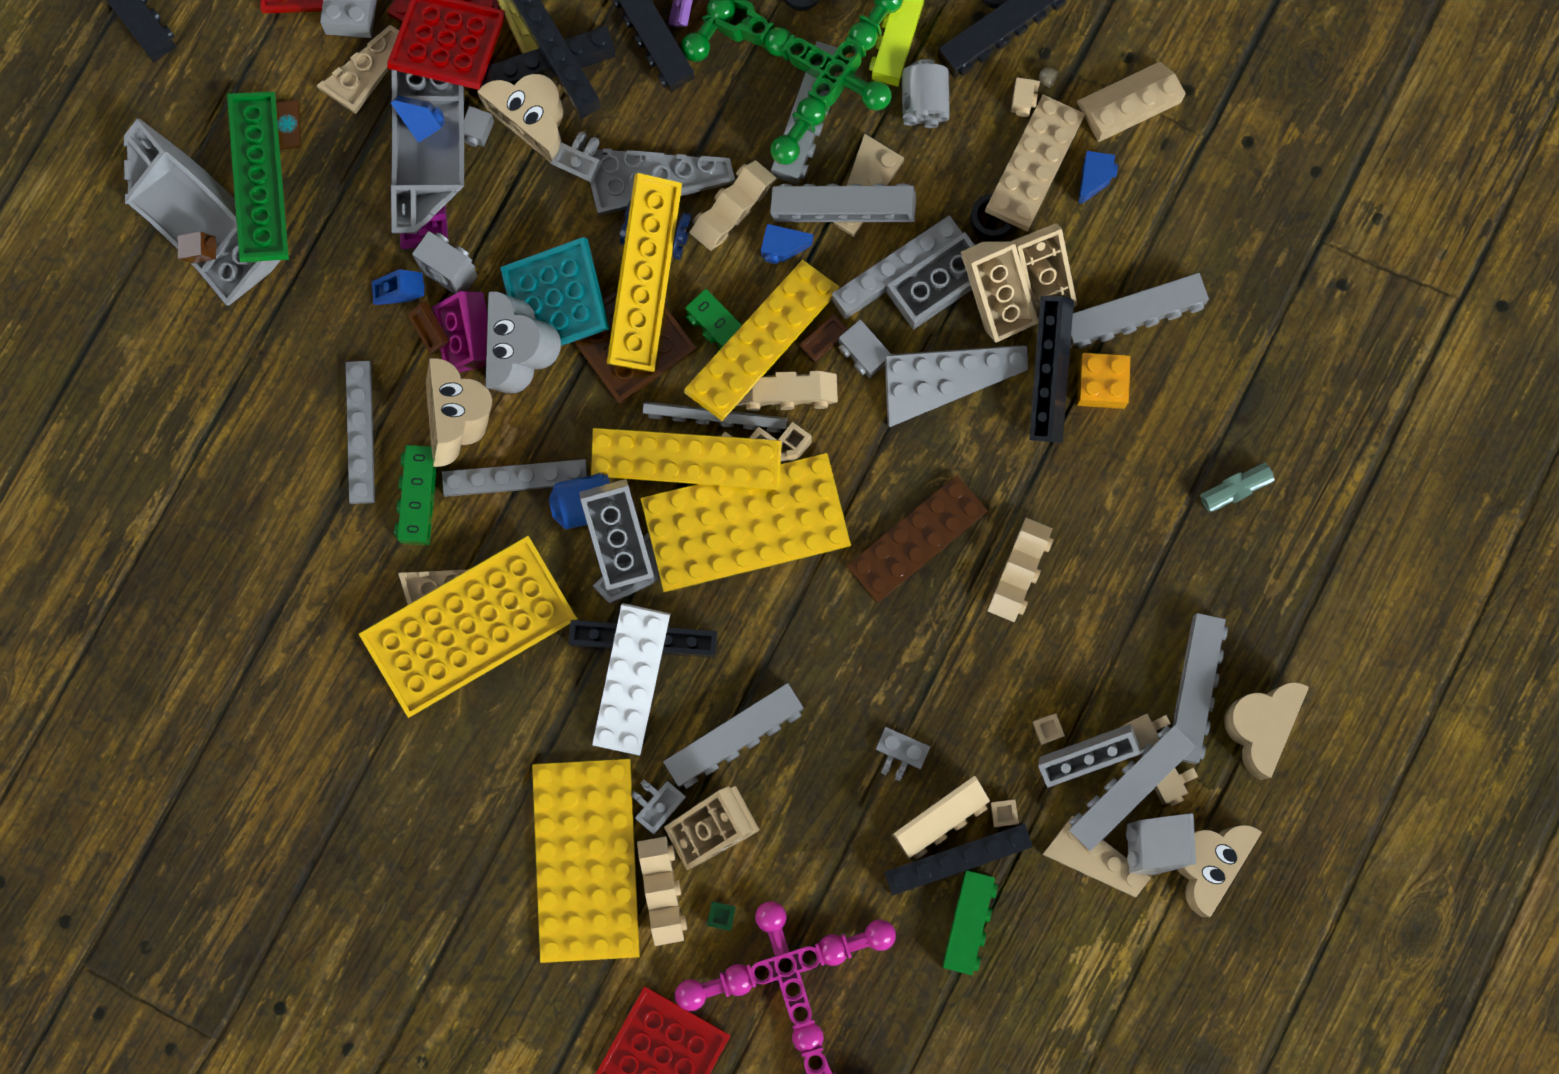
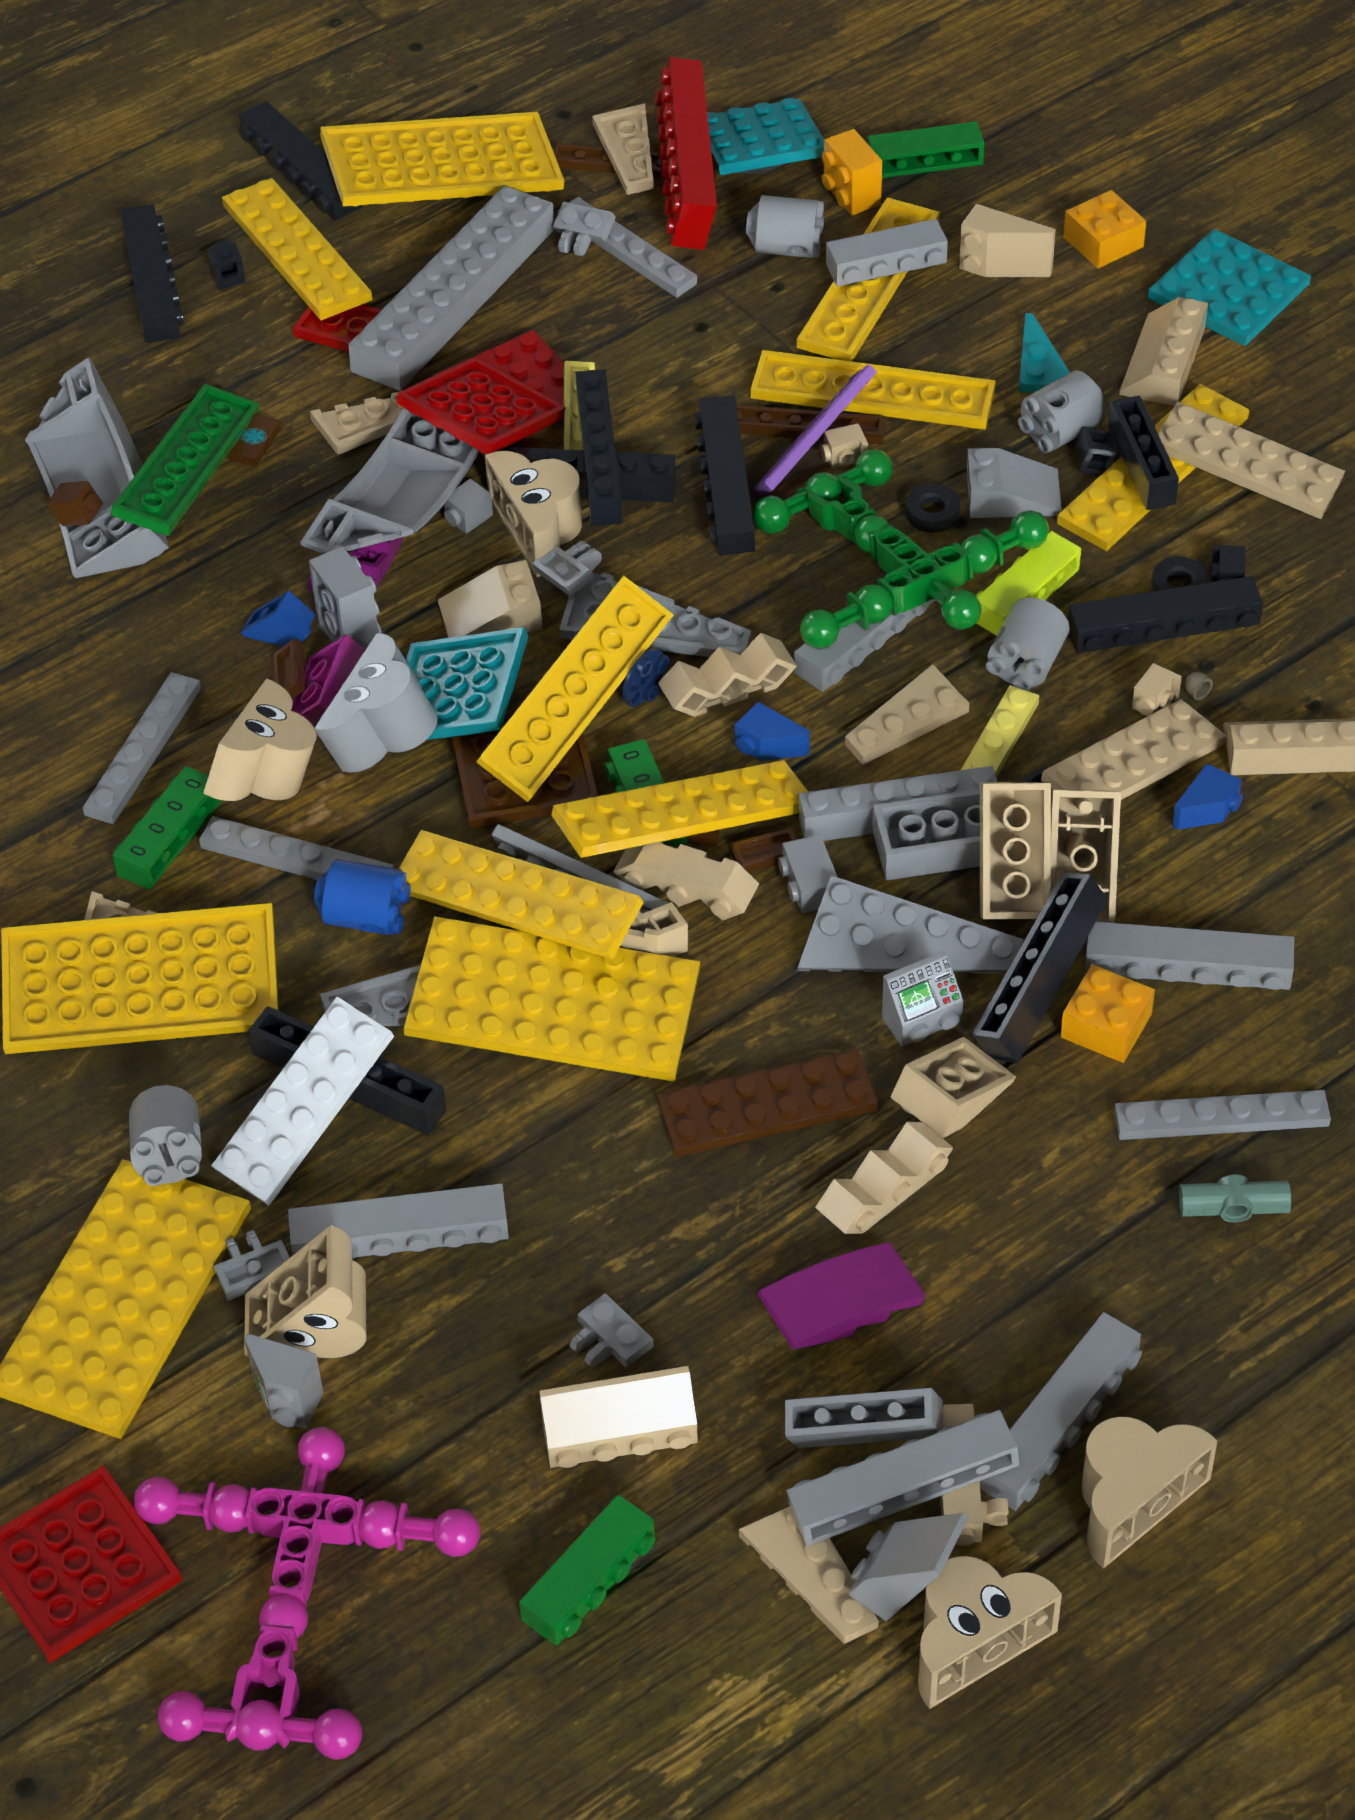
camera: 25 degrees right, 30 degrees down
blue slope [391,95,445,143] -> none
light grey brick [579,479,654,590] -> none
tan brick [637,837,687,946] -> none
dark green plate [707,901,736,931] -> none
light grey brick [771,183,916,222] -> none
black brick [884,824,1033,896] -> none
tan plate [990,800,1019,827] -> none
tan plate [1032,713,1065,745] -> none
none -> light grey cylinder [129,1085,202,1186]
none -> light grey slope [244,1333,324,1429]
none -> tan slope [438,560,542,638]
none -> magenta slope [758,1242,926,1350]
none -> light grey slope [882,951,963,1047]
none -> tan slope [891,1037,1016,1138]
none -> light yellow plate [961,685,1039,778]
none -> light grey plate [1114,1090,1331,1140]

